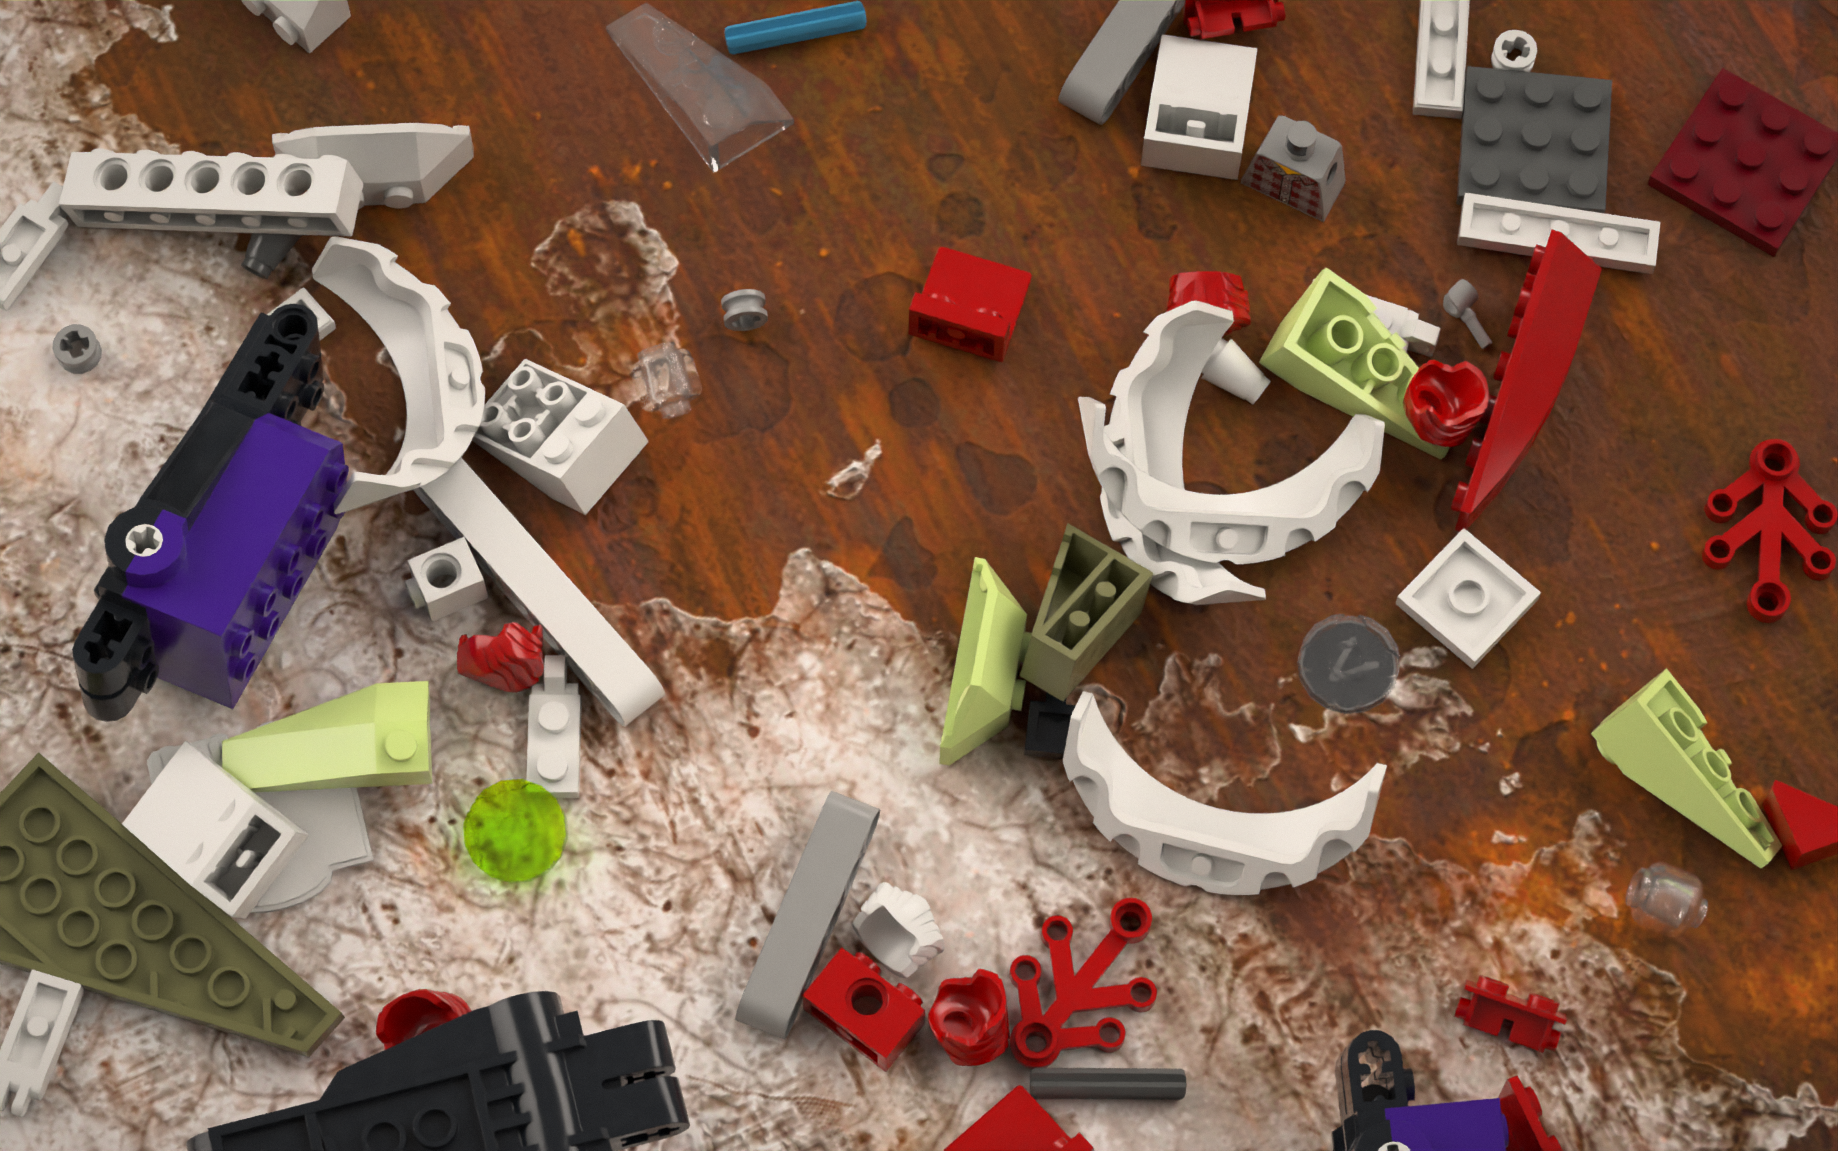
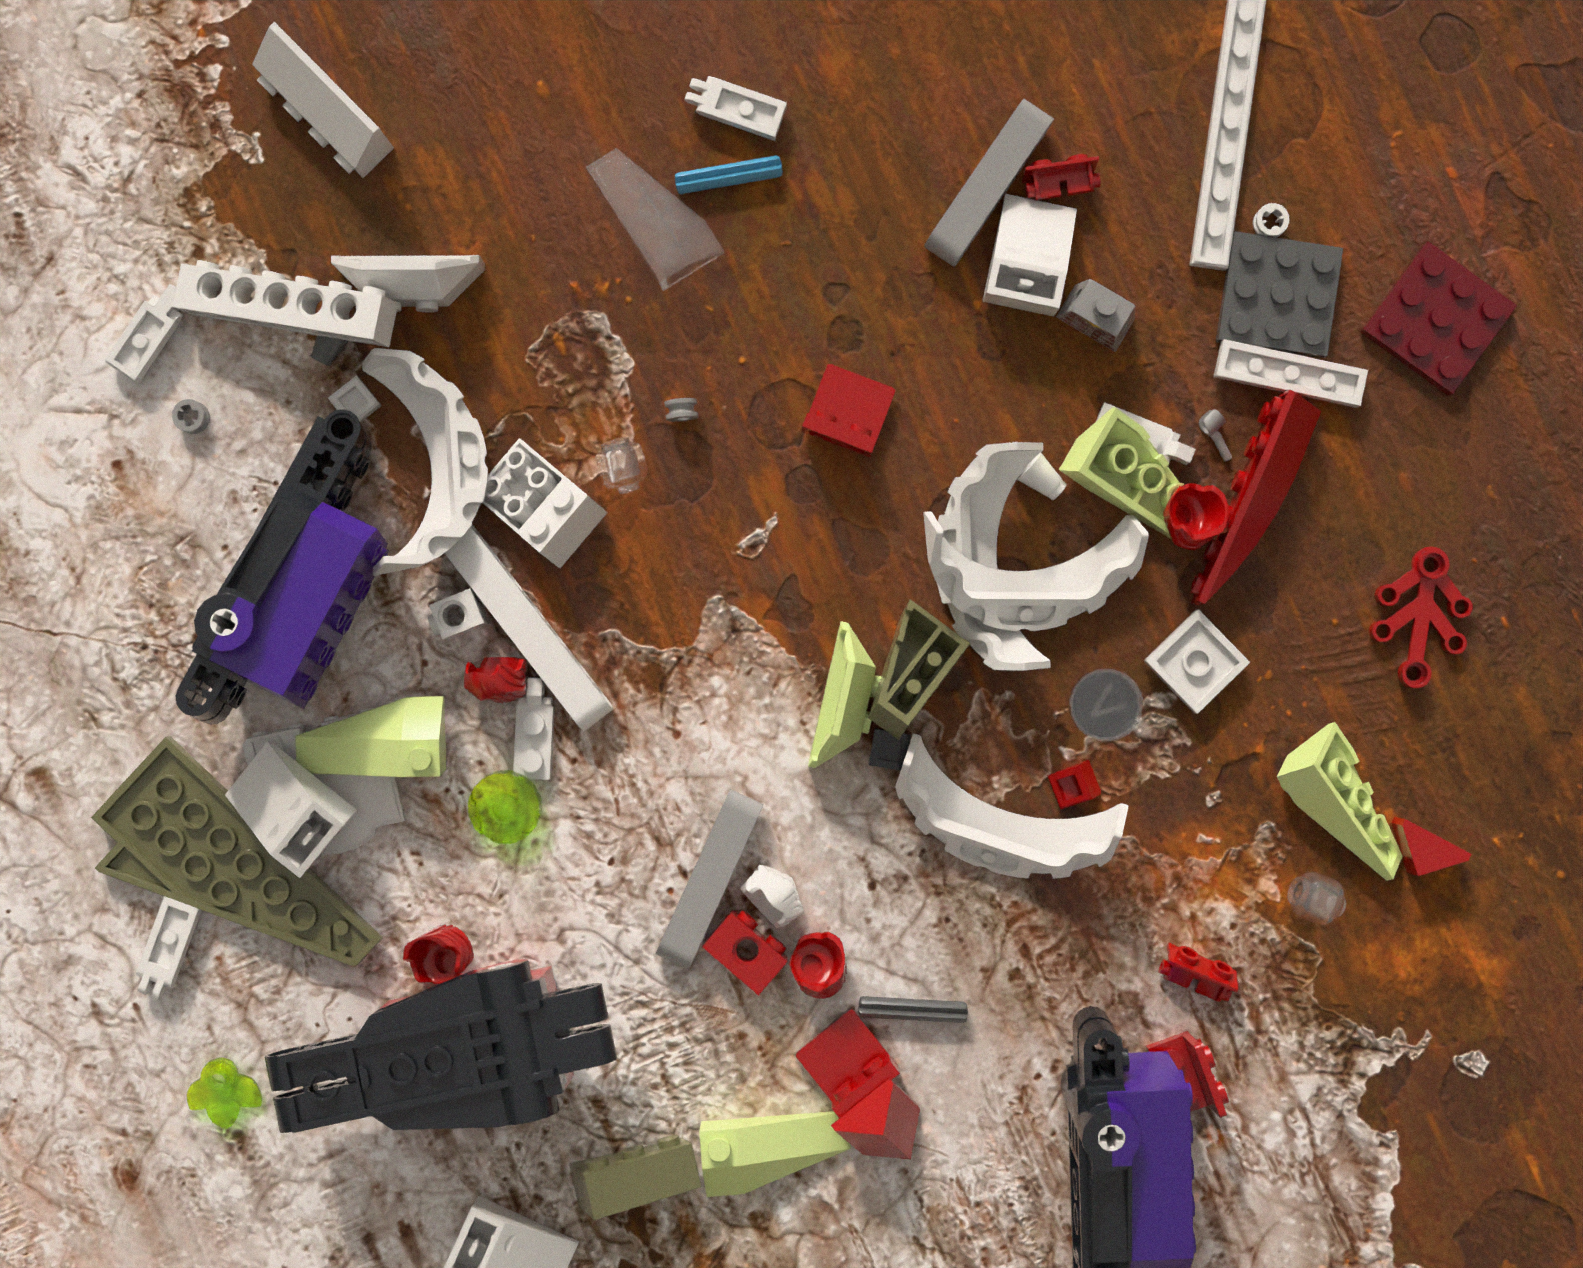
camera: 10 degrees right, 20 degrees up
red plant [1009,898,1157,1069] -> none
red hair [1166,271,1251,338] -> none
none -> red slope [1047,760,1101,809]

